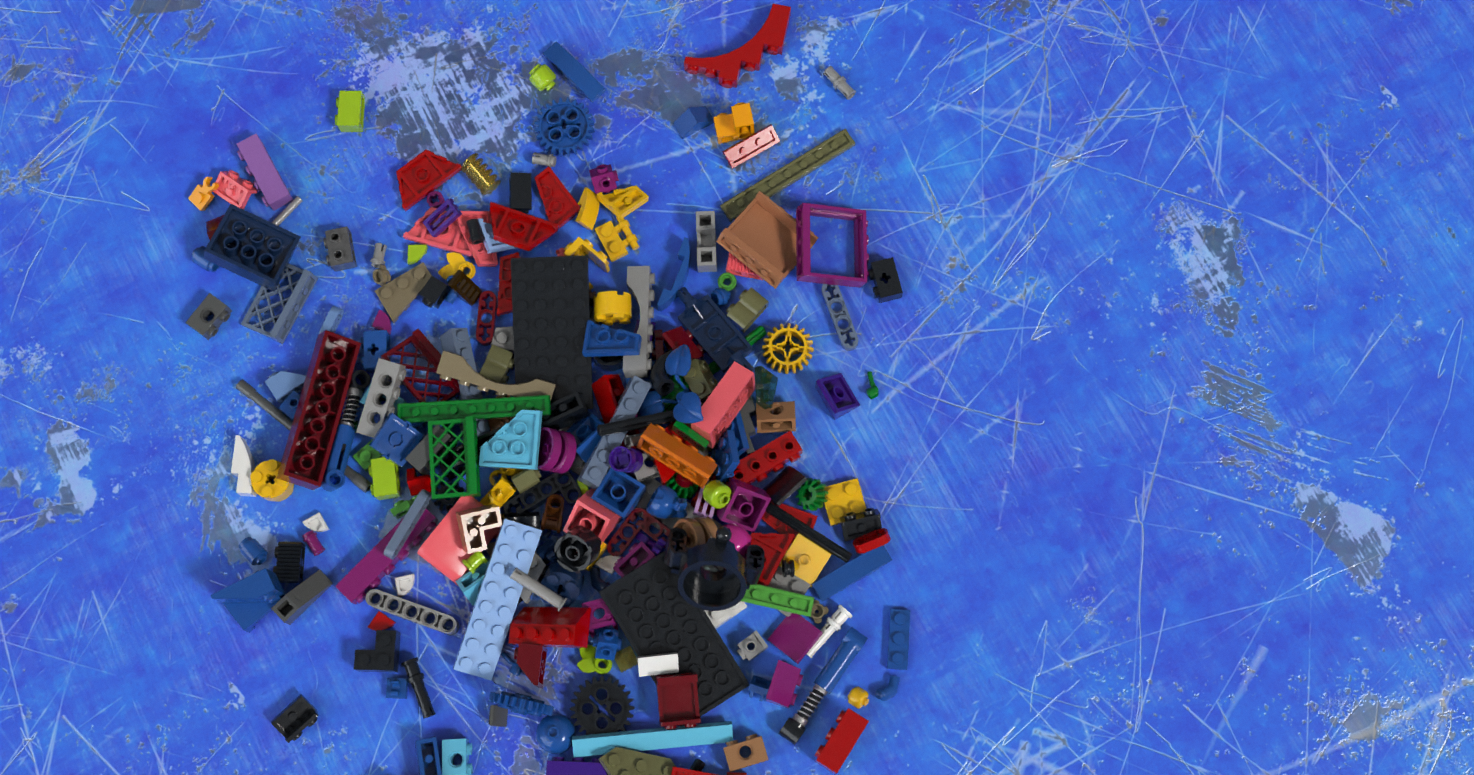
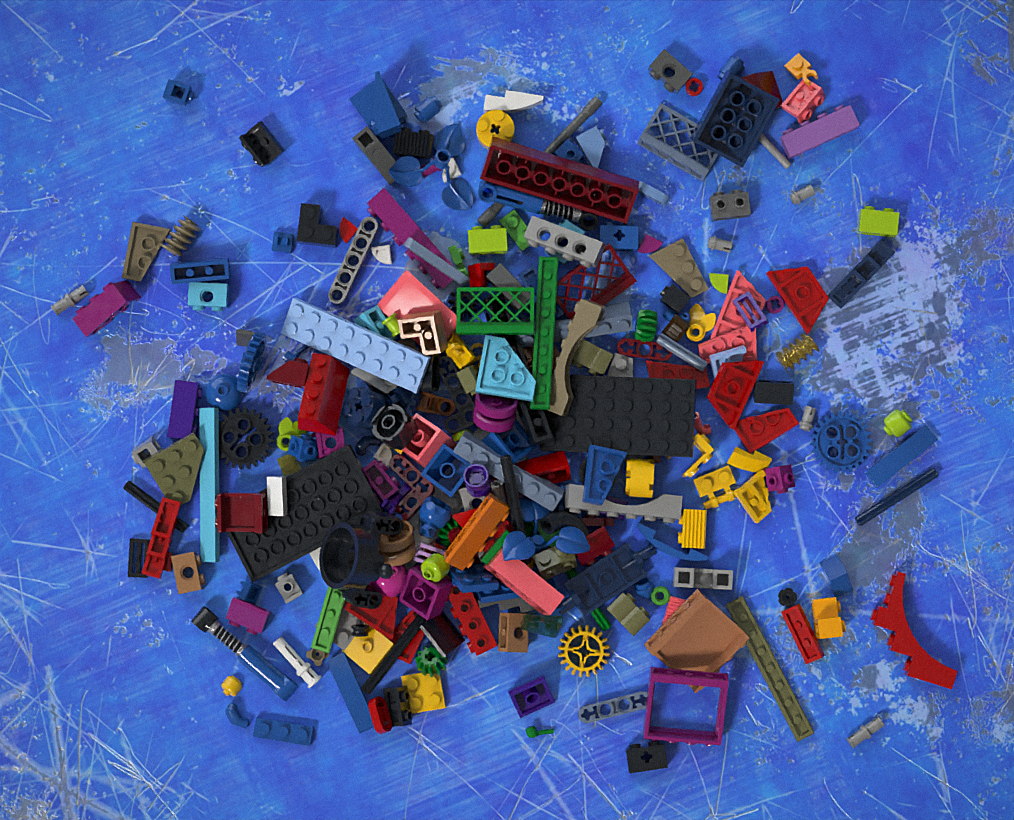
camera: 90 degrees right, 10 degrees up
blue plate [369,413,423,467] -> none
dark tan plate [373,265,391,286] -> none
black pin [401,657,435,719] -> none
black pin [466,219,484,245] -> none
light grey pin [510,567,567,612] -> none
magenta tile [767,613,823,664] -> none
red brick [814,708,869,775] -> none
none -> blue plant [389,124,473,210]
none -> green gear [634,309,658,342]
none -> sand blue axle [656,333,708,371]
none -> yellow brick [678,509,707,549]
none -> red bush [685,78,703,96]
none -> black plate [778,588,797,607]
none -> light grey pin [789,184,815,205]
none -> dark blue slope [827,239,895,309]
none -> dark blue axle [855,468,939,526]

